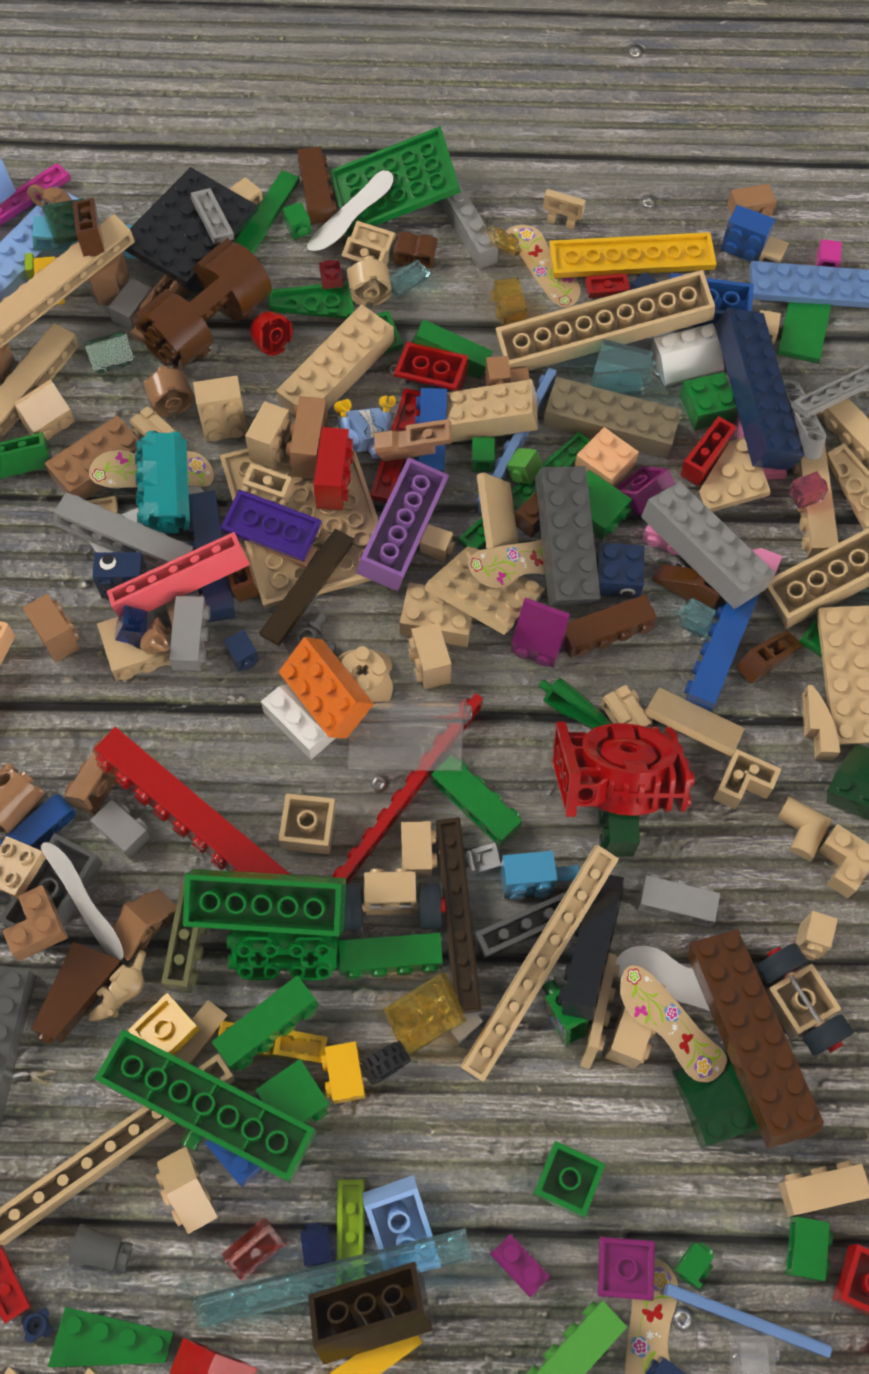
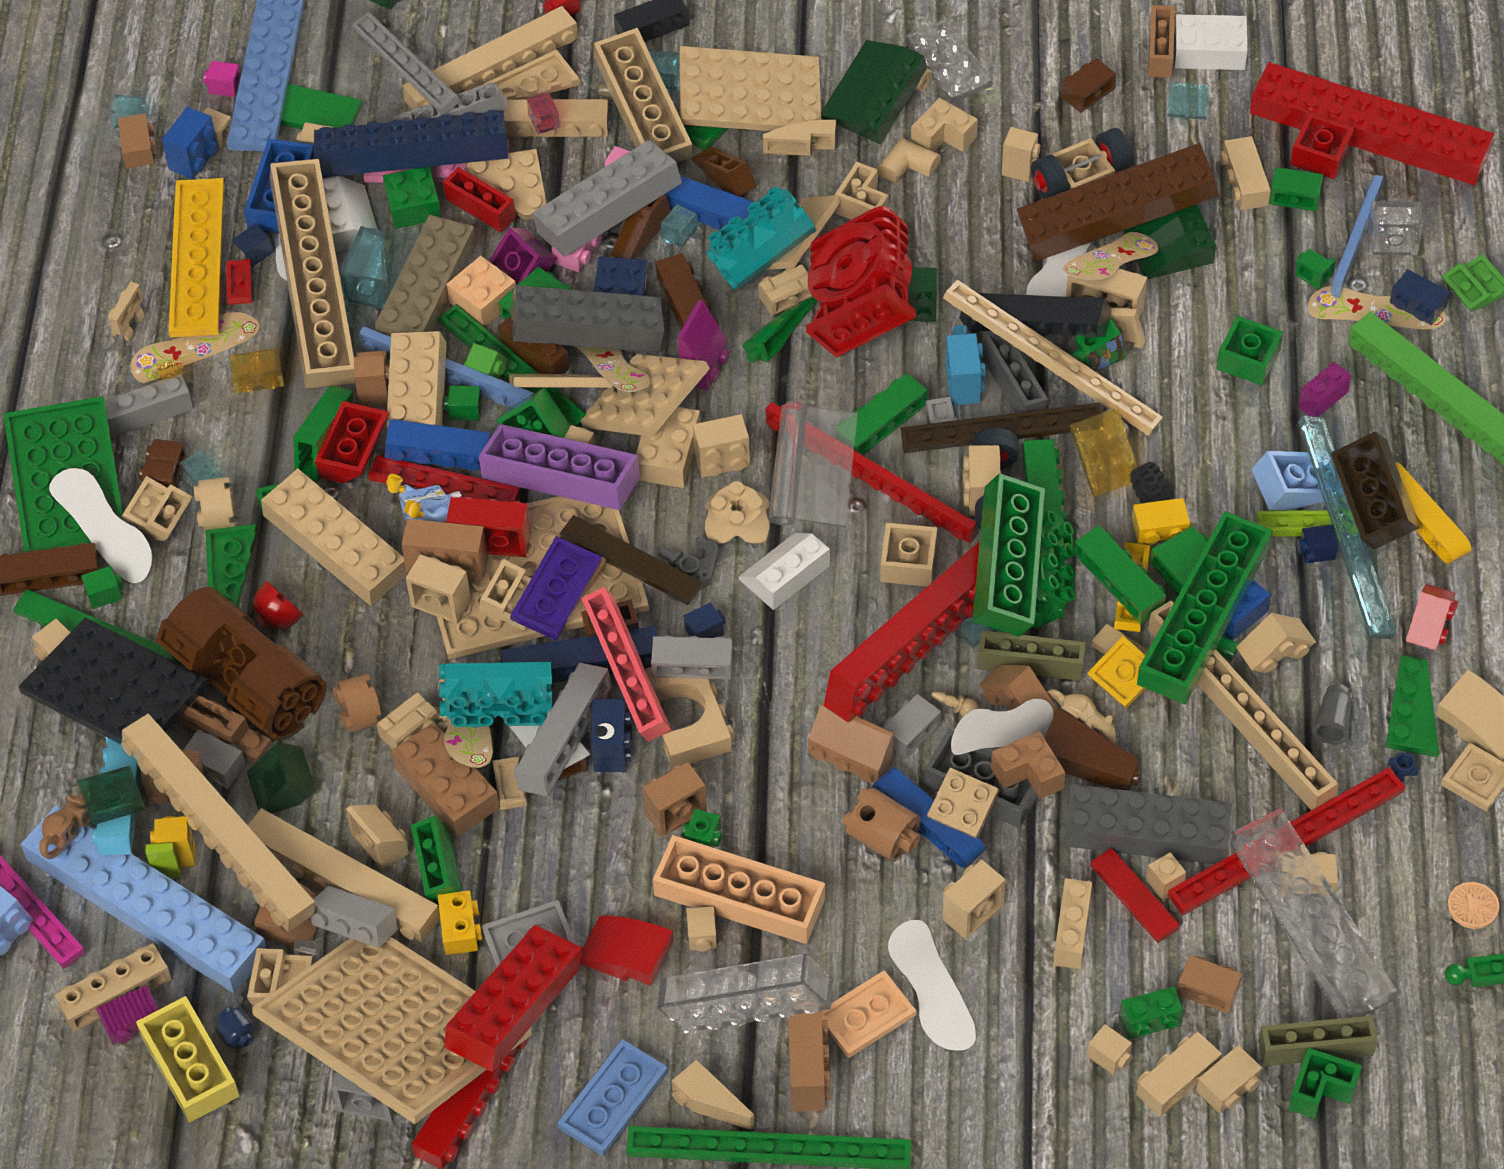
camera: 85 degrees left, 10 degrees down
reddish brown slope [73,198,105,257] -> none
clear blue brick [115,605,148,646] -> none
medium nougat animal [140,617,171,654] -> none
light grey plate [191,188,234,244] -> none
tan brick [193,376,248,442] -> none
clear red slope [222,1218,285,1282] -> none
orange brick [278,637,374,739] -> none
dark red plate [319,260,343,289] -> none
medium nougat plate [375,419,452,461] -> none
tan brick [401,821,437,876] -> none
magenta plate [597,1237,655,1301] -> none
light grey brick [637,874,720,928] -> none
none -> clear light blue brick [110,95,148,128]
none -> green brick [496,387,570,438]
none -> green brick [681,809,722,848]
none -> teal brick [705,186,817,291]
none -> tan bar [932,692,979,717]

